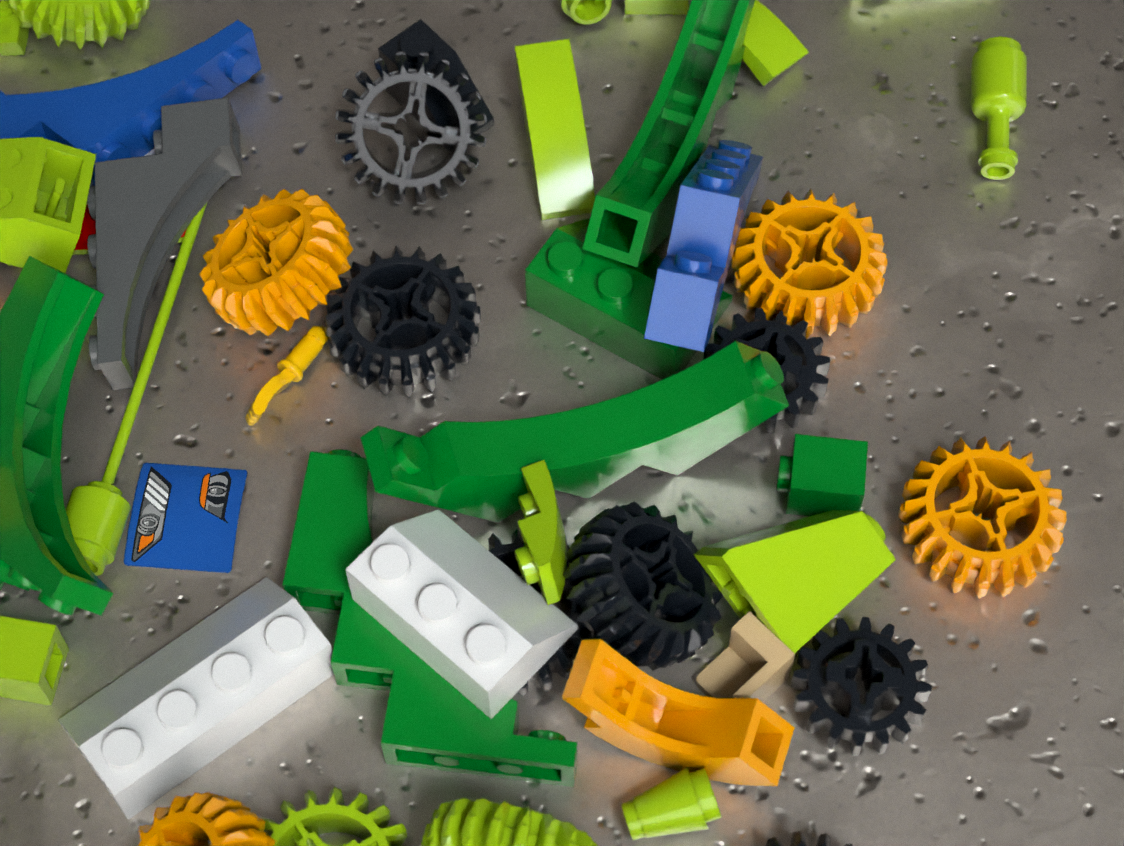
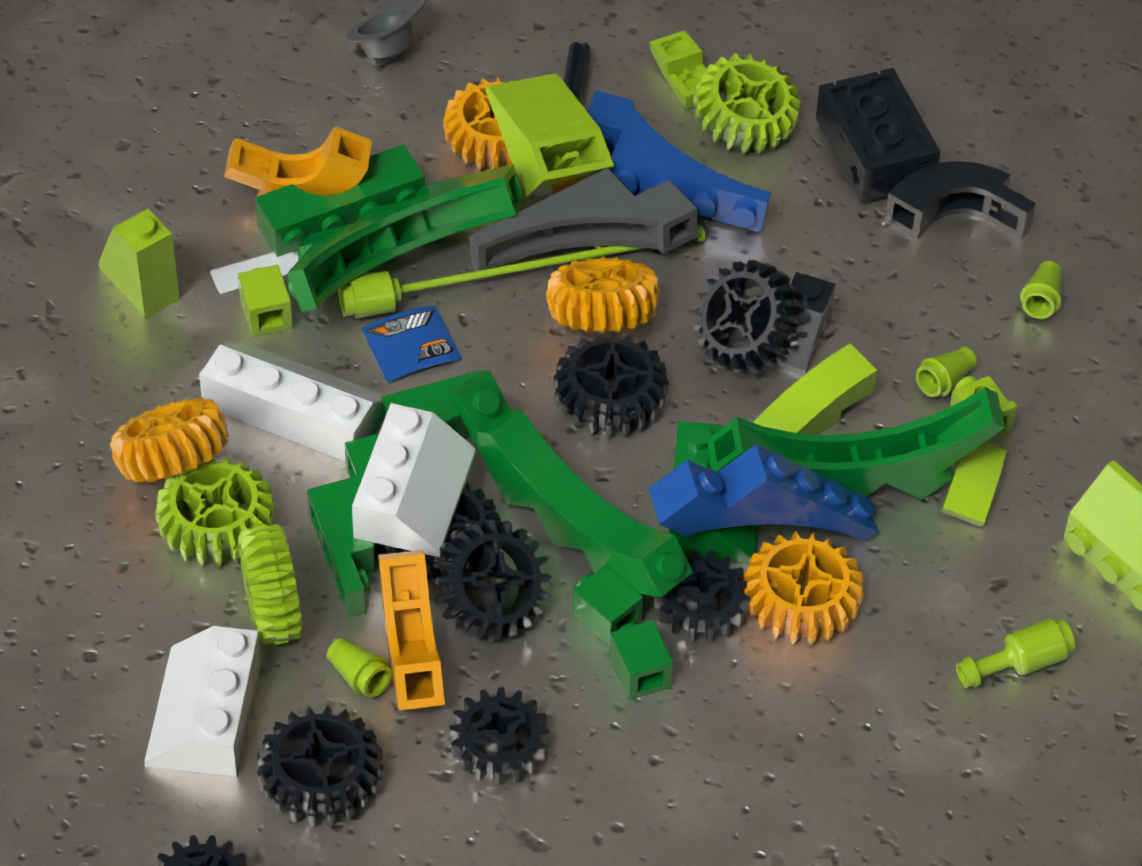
camera: 60 degrees right, 10 degrees down
yellow piece [245,326,329,426] -> none
lime slope [514,460,567,605] -> none
lime slope [694,510,896,653] -> none
tan panel [695,611,795,702] -> none
light orange gear [898,436,1067,599] -> none
none -> green brick [572,565,643,648]

